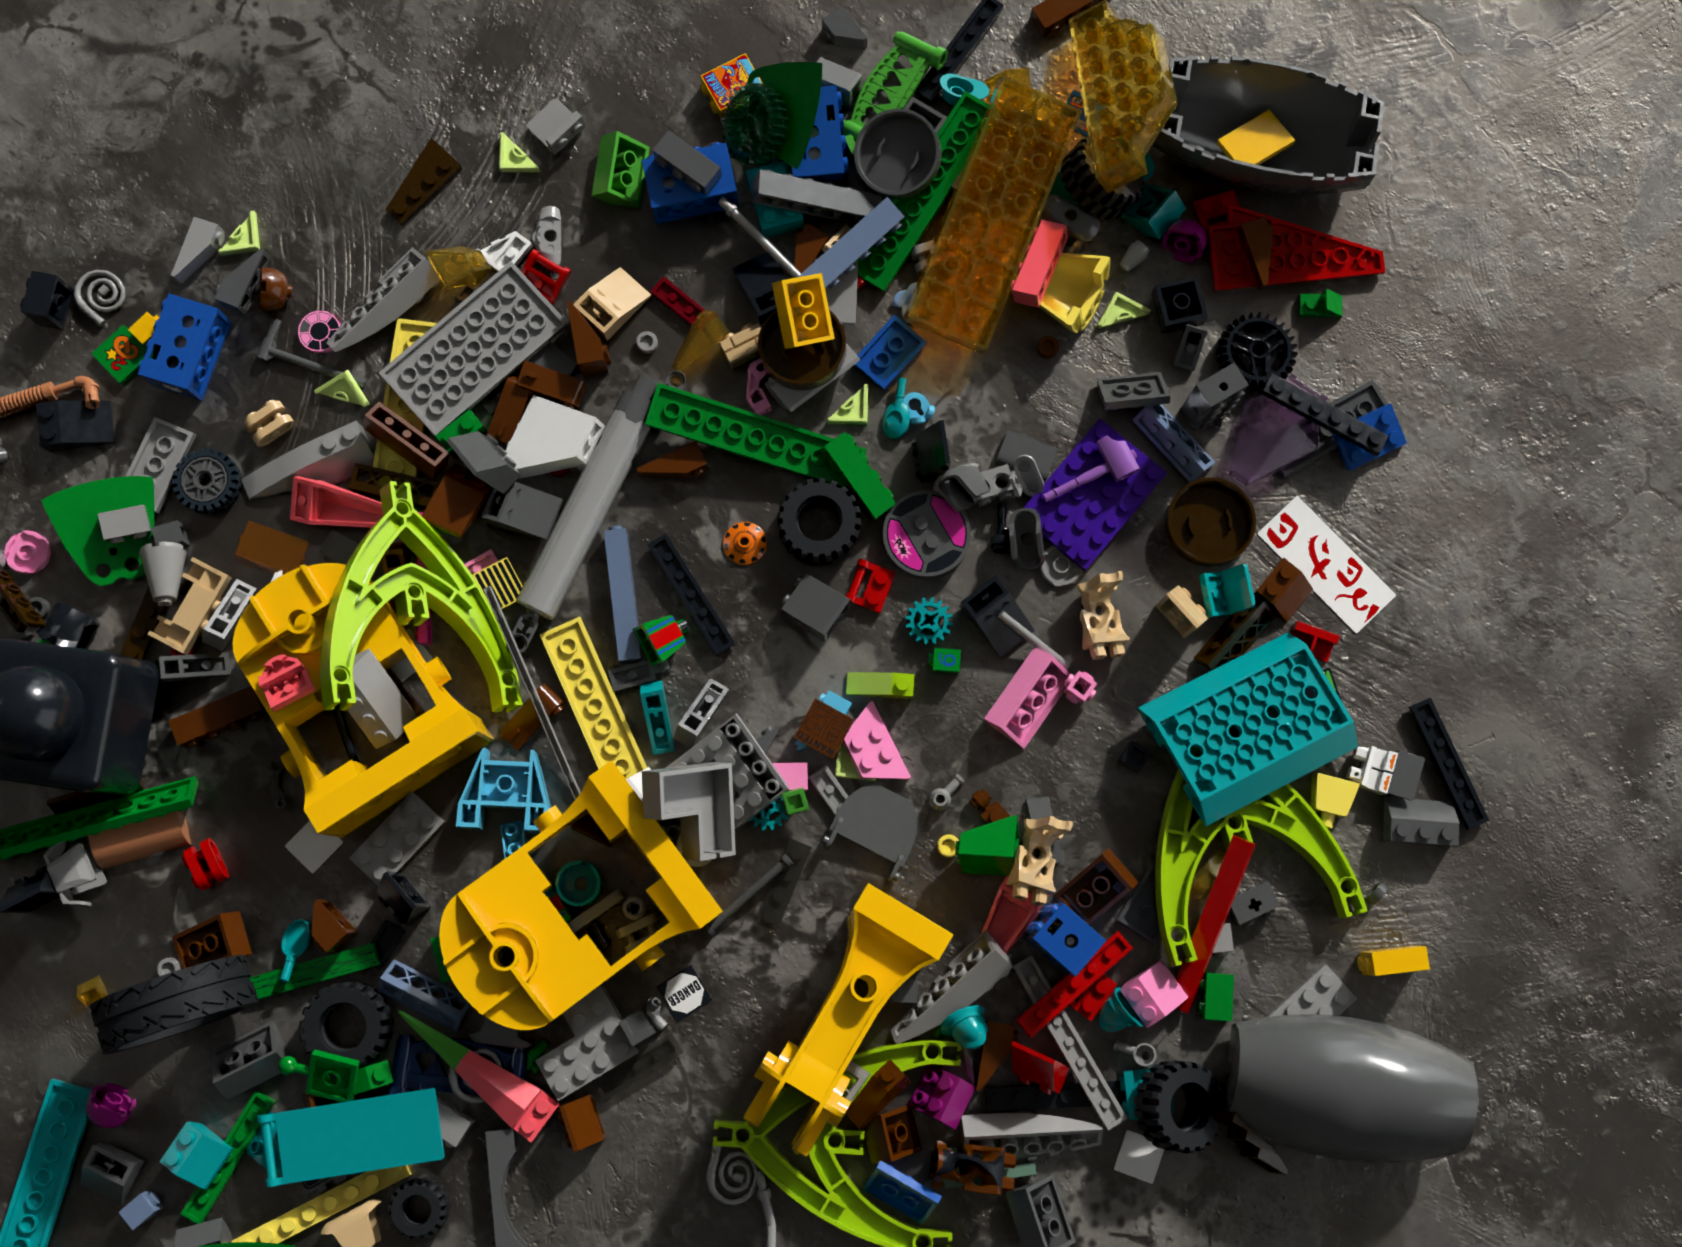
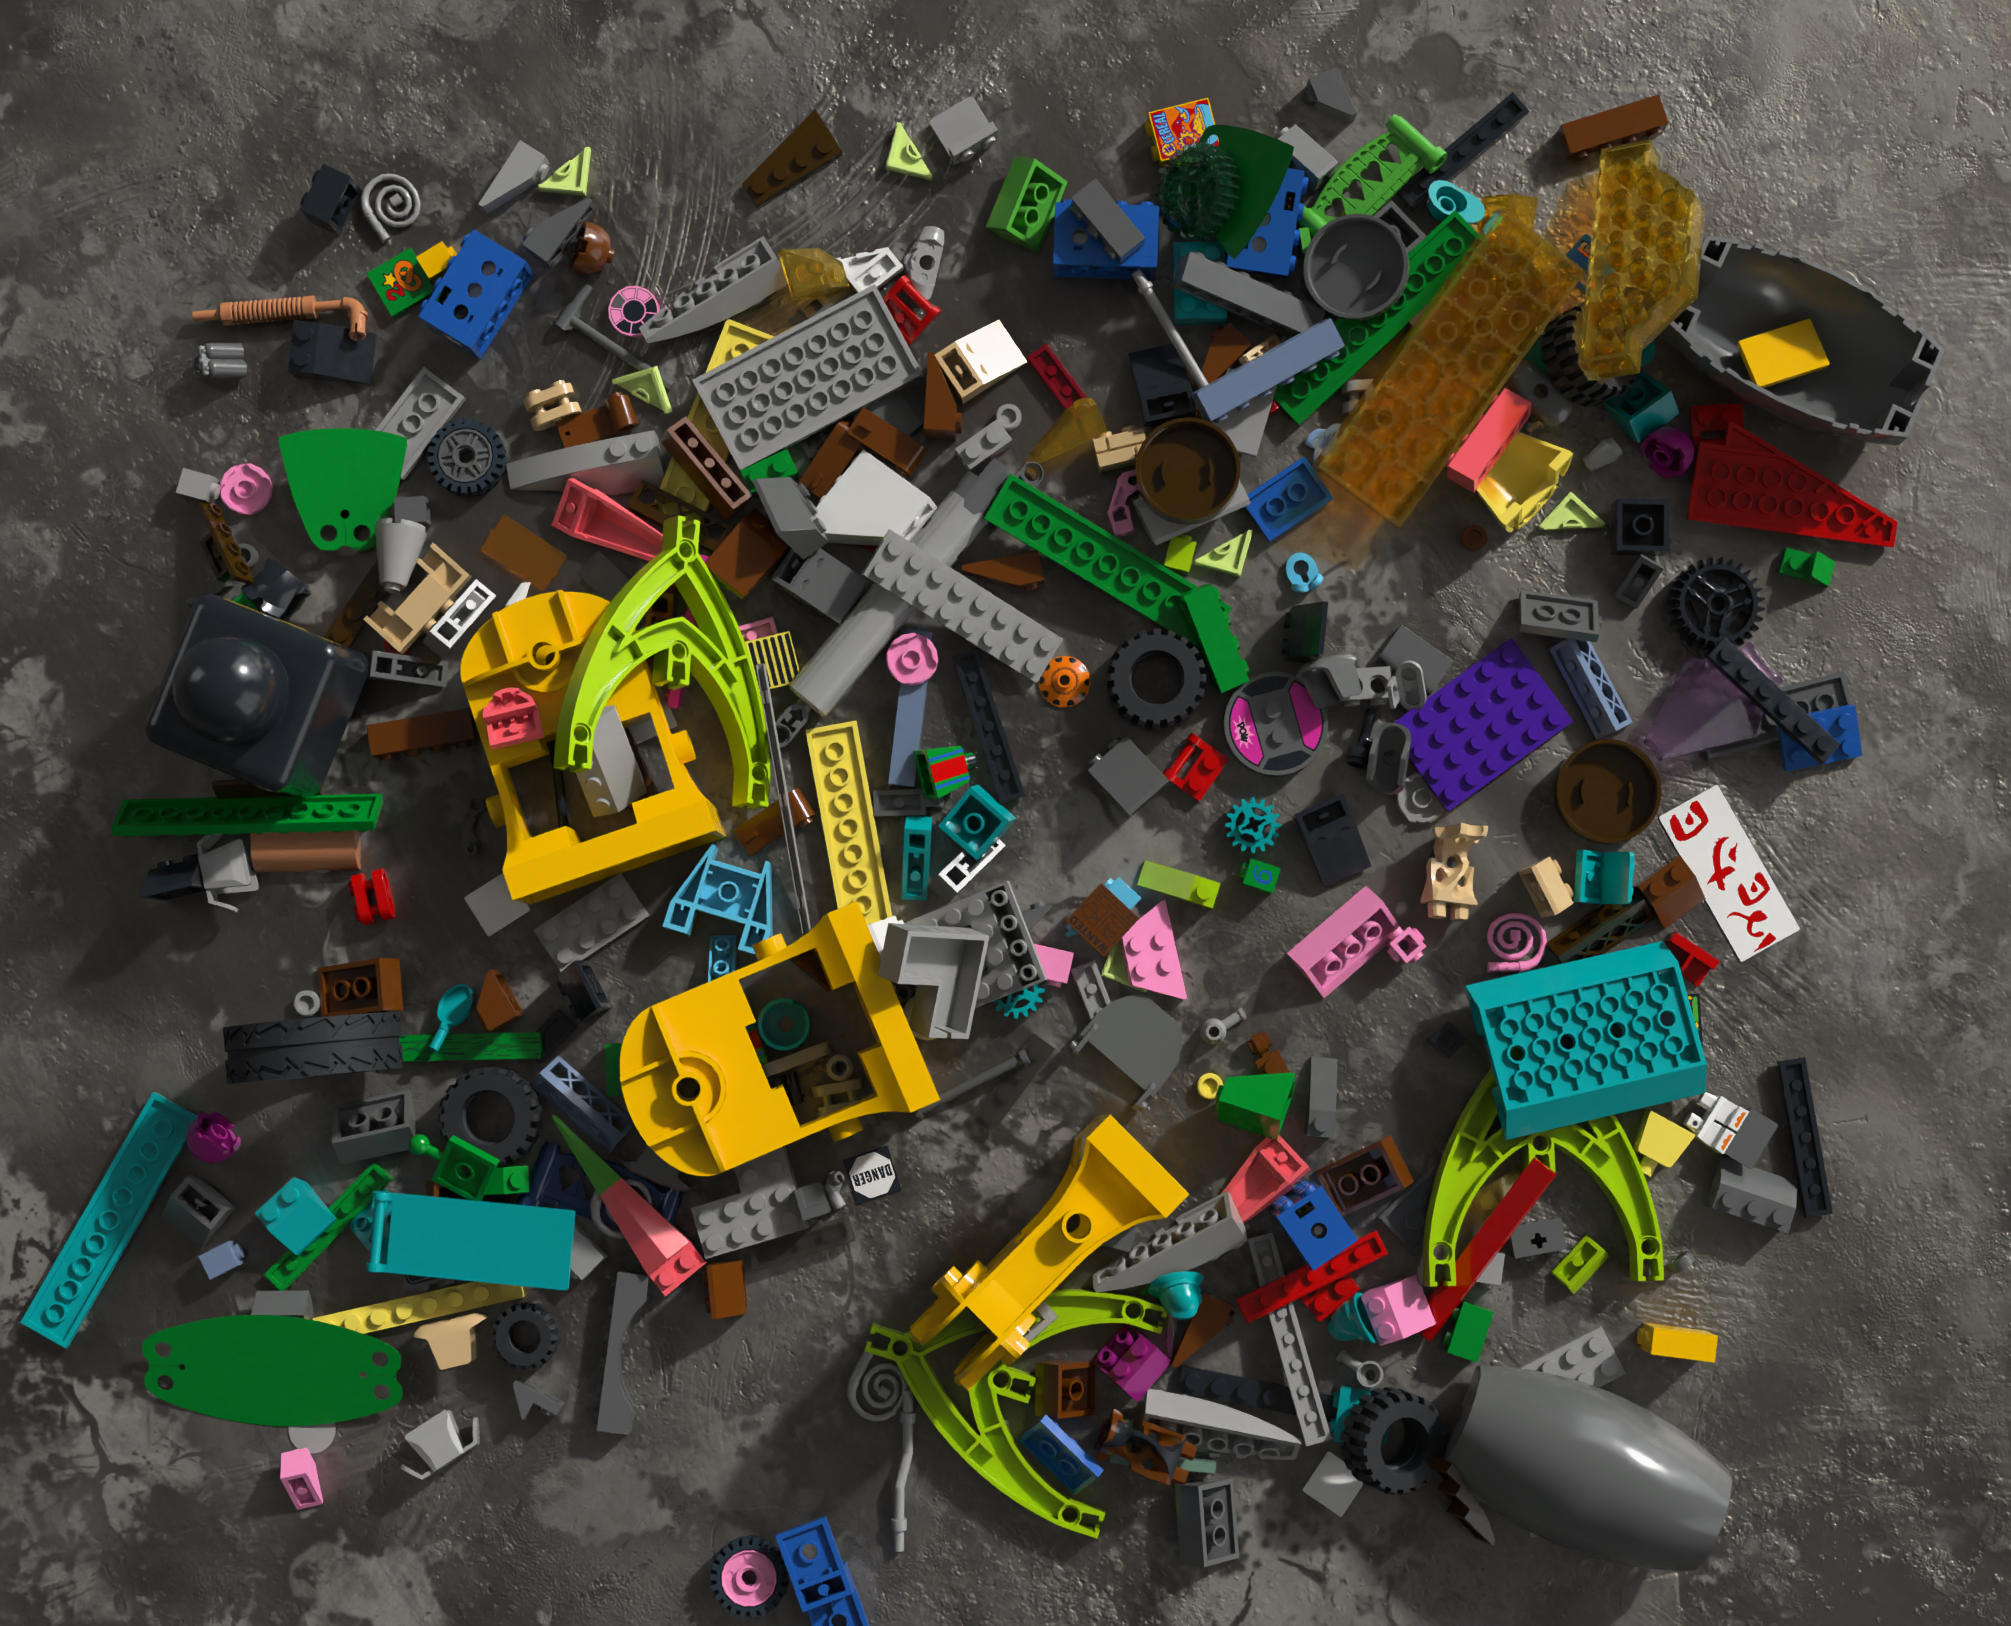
camera: 20 degrees right, 5 degrees up
clear yellow slope [76,975,108,1006] -> none
light grey brick [98,505,152,544] -> none
green arm [526,1039,549,1075] -> none
yellow slope [772,273,835,349] -> none
bright green tile [782,787,809,816] -> none
reddish brown slope [845,1059,911,1130] -> none
teal piece [882,378,910,439] -> none
light grey bar [998,611,1071,670] -> none
tan hips [1007,816,1073,906] -> none
red slope [1011,1041,1070,1095] -> none
medium lavender piece [1043,435,1140,502] -> none
dark grey brick [1180,363,1249,430] -> none
reddish brown slope [1236,216,1273,290] -> none
none -> reddish brown door [555,392,639,448]
none -> light grey plate [862,529,1063,683]
none -> bright pink tile [886,633,938,686]
none -> teal slope [938,785,1017,860]
none -> light grey brick [955,419,1012,473]
none -> lime brick [1164,534,1197,576]
none -> bright pink piece [1487,913,1547,973]
none -> lime slope [1551,1234,1609,1294]

